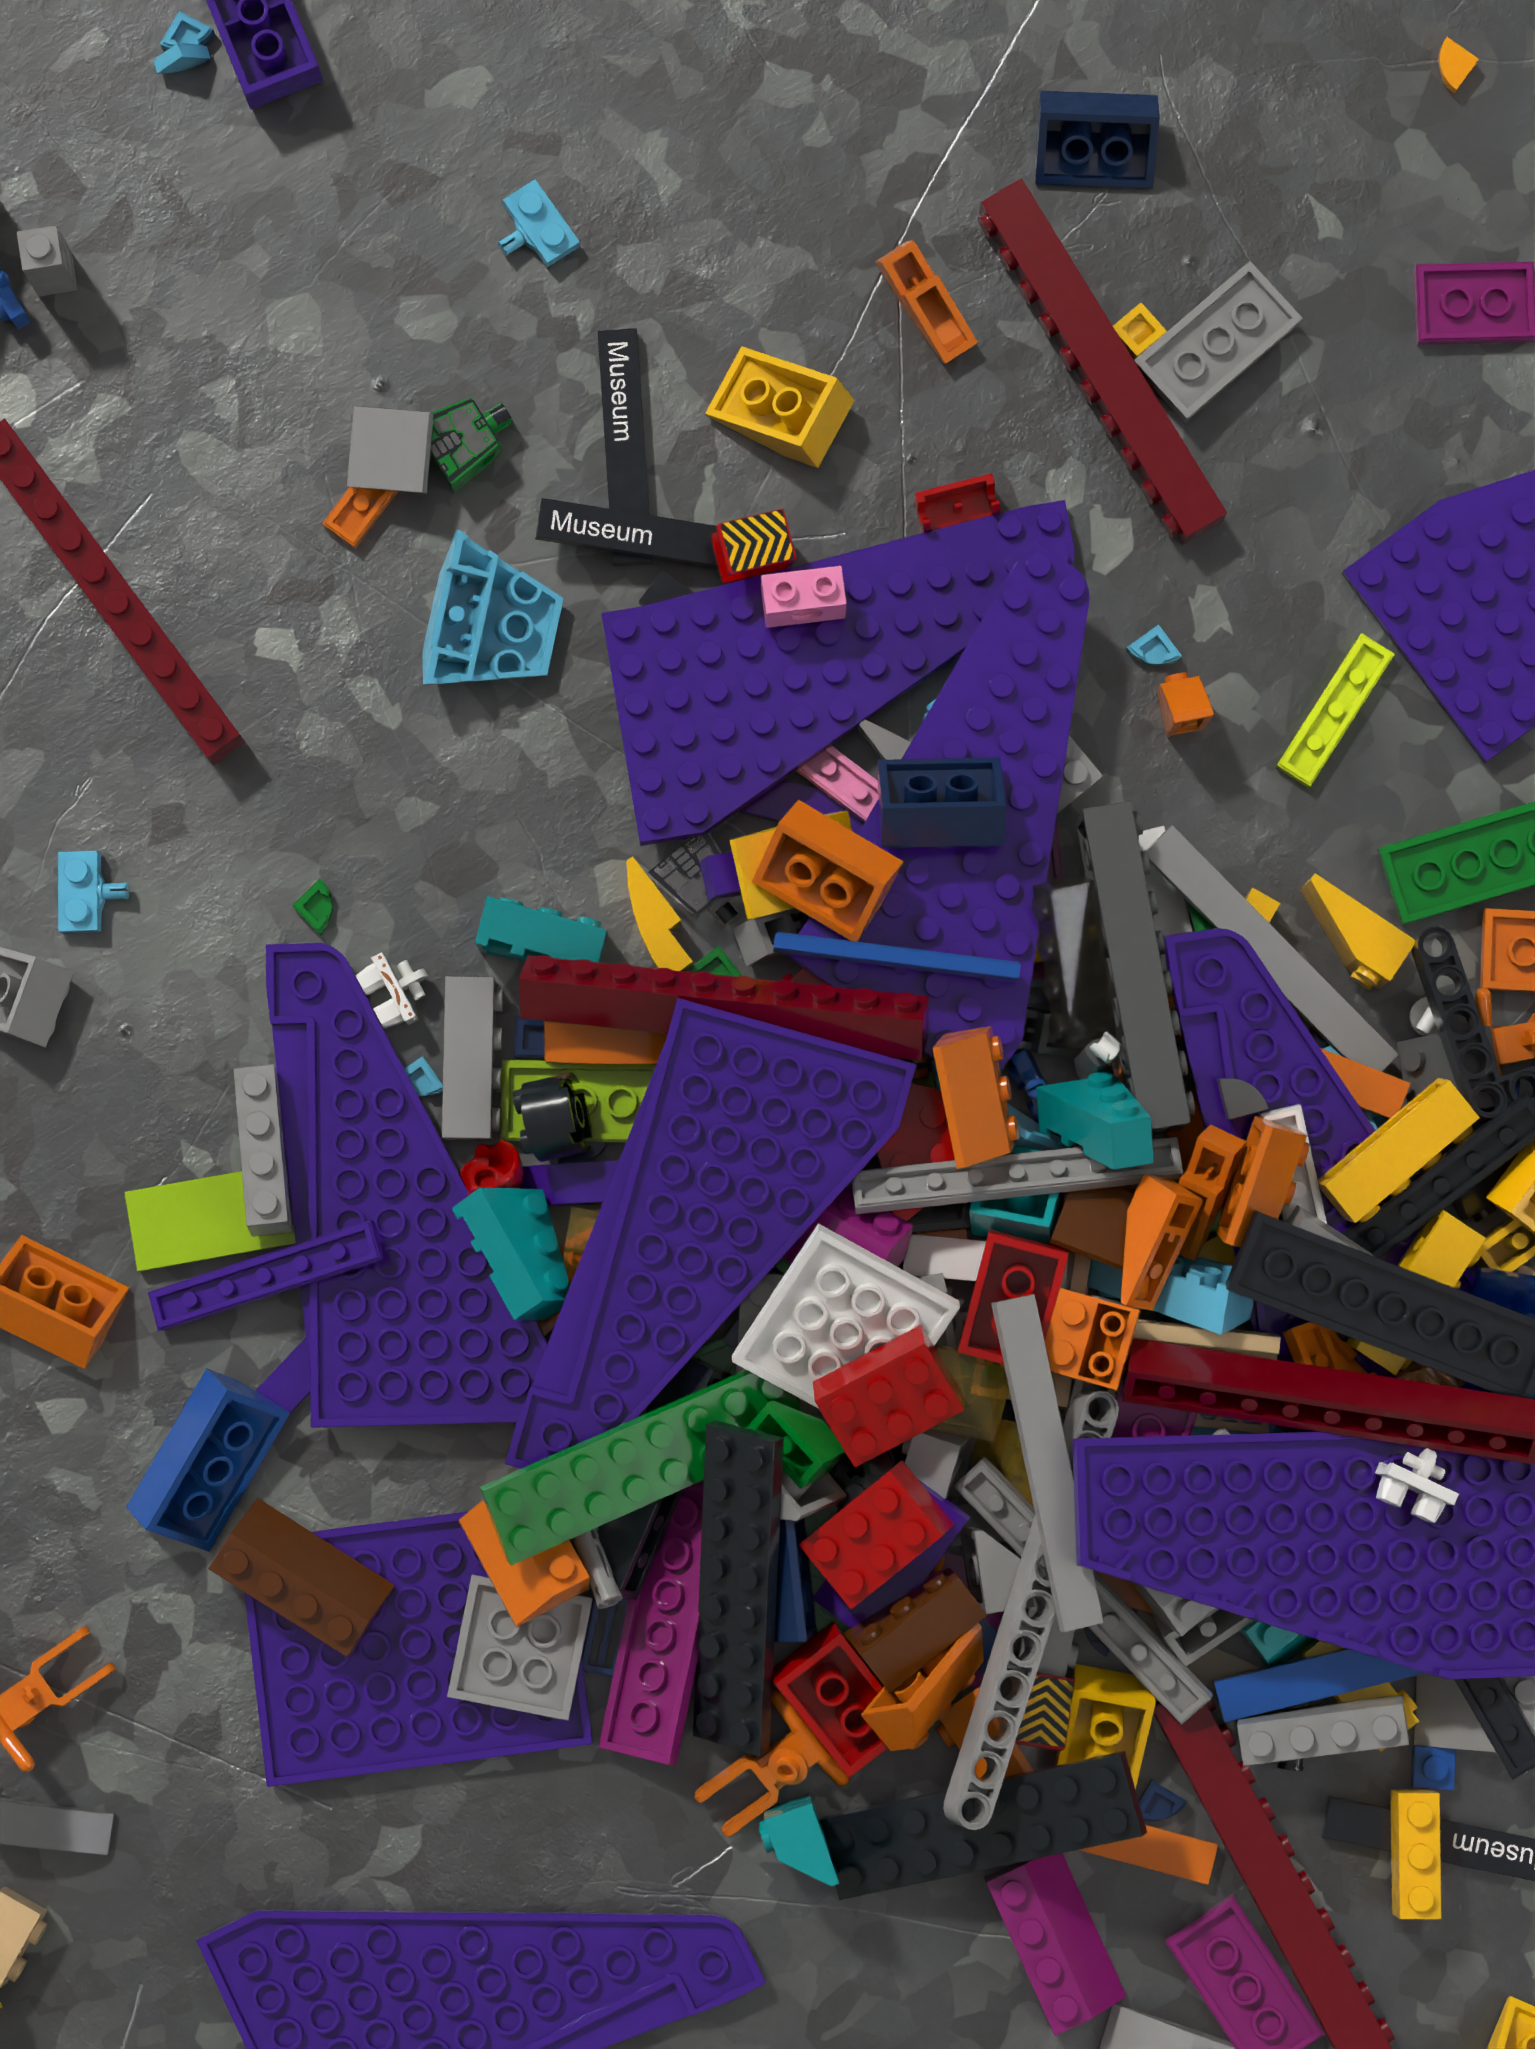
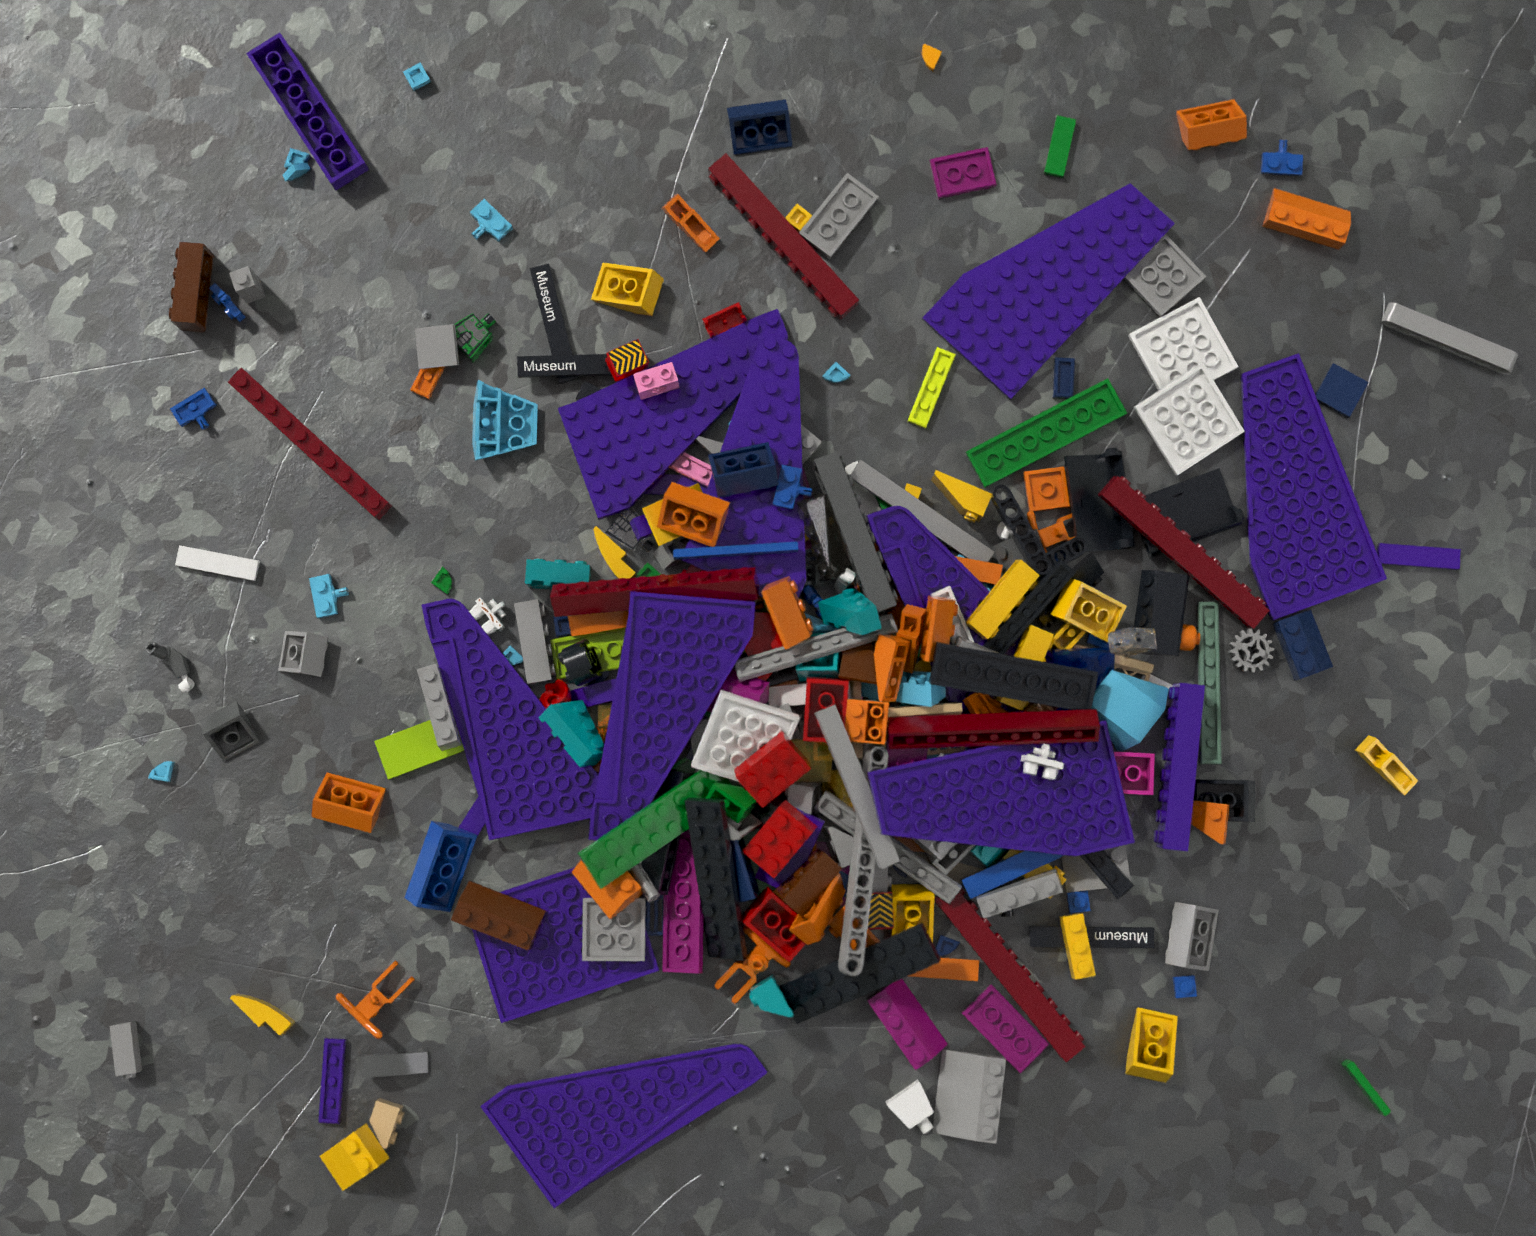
camera: 10 degrees left, 0 degrees up
dark purple tile [148,1220,385,1331] -> none
orange slope [1156,672,1214,737] -> none
dark grey tile [1216,1078,1268,1120] -> none
none -> blue plate [773,465,813,510]

